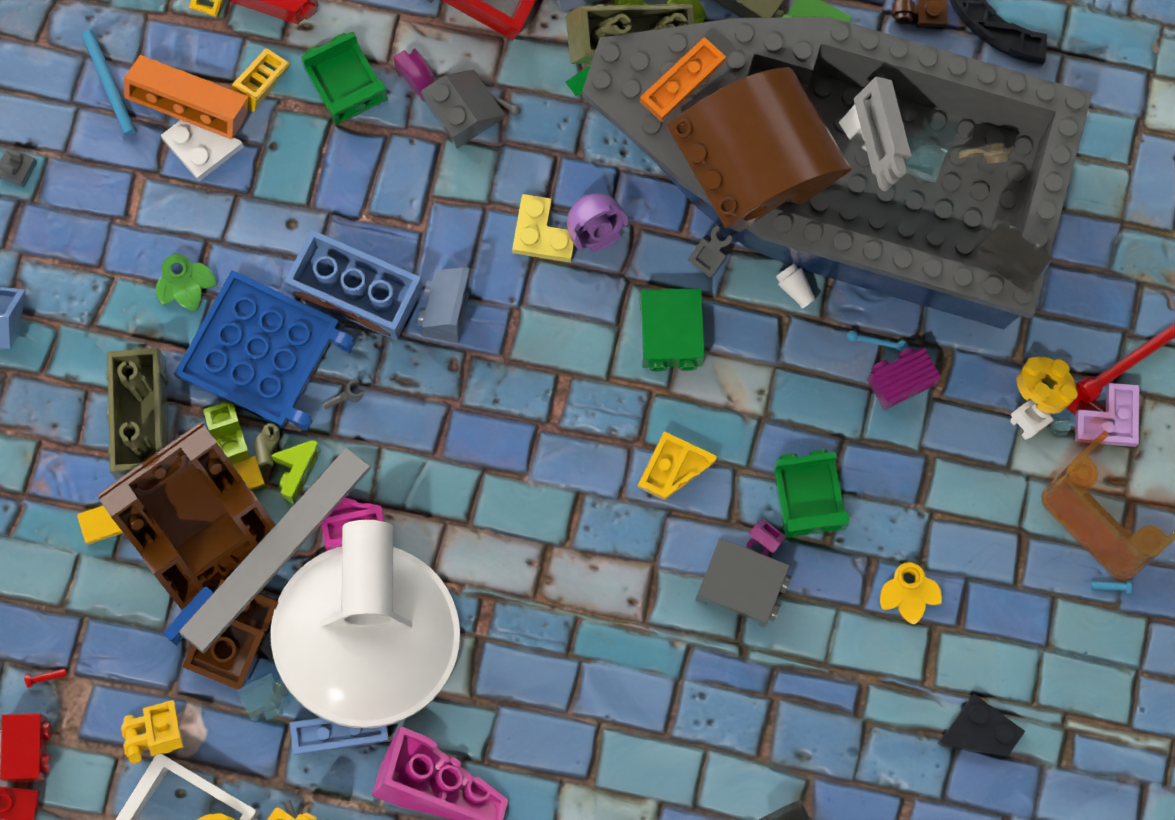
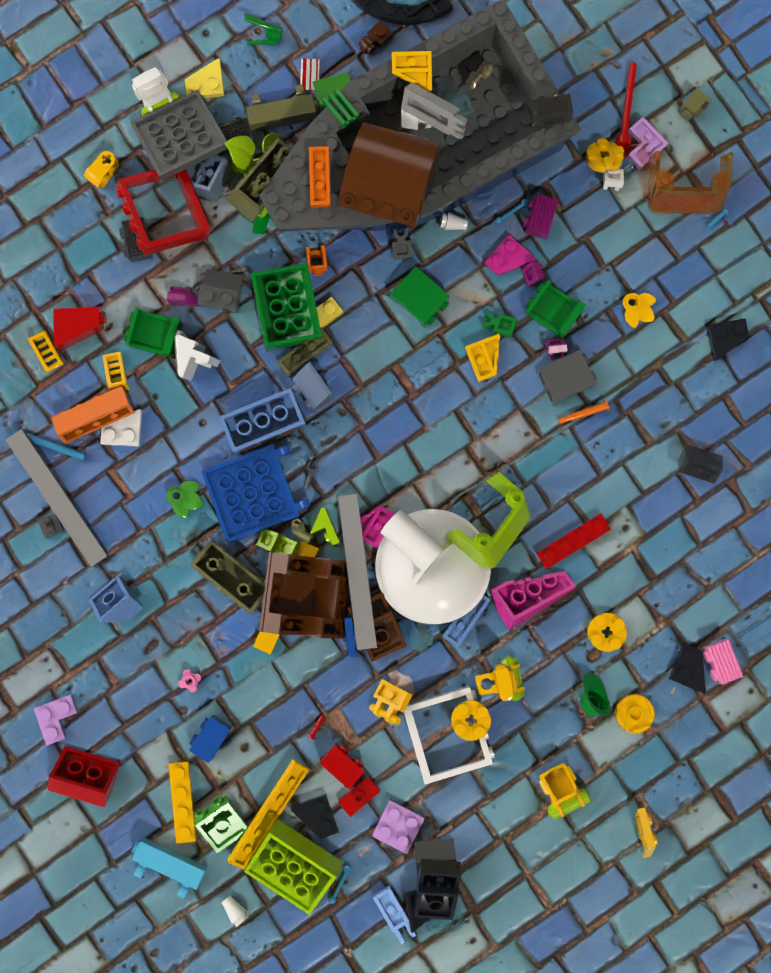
camera: 45 degrees left, 10 degrees up
medium lavender cylinder [567,193,628,252] -> none
none -> light grey tile [5,429,108,567]
none -> white piece [174,330,220,381]
none -> green slope [251,263,322,352]
none -> olive tile [277,328,334,378]
none -> orange window [306,245,328,276]
none -> green tile [321,88,360,129]
none -> yellow wing [392,51,432,92]
none -> lime windscreen [445,472,530,569]
none -> green plate [482,313,518,338]
none -> dark pink wing [484,235,536,276]
none -> magenta tile [521,260,547,287]
none -> red plate [536,513,611,570]
none -> orange piece [558,400,609,424]

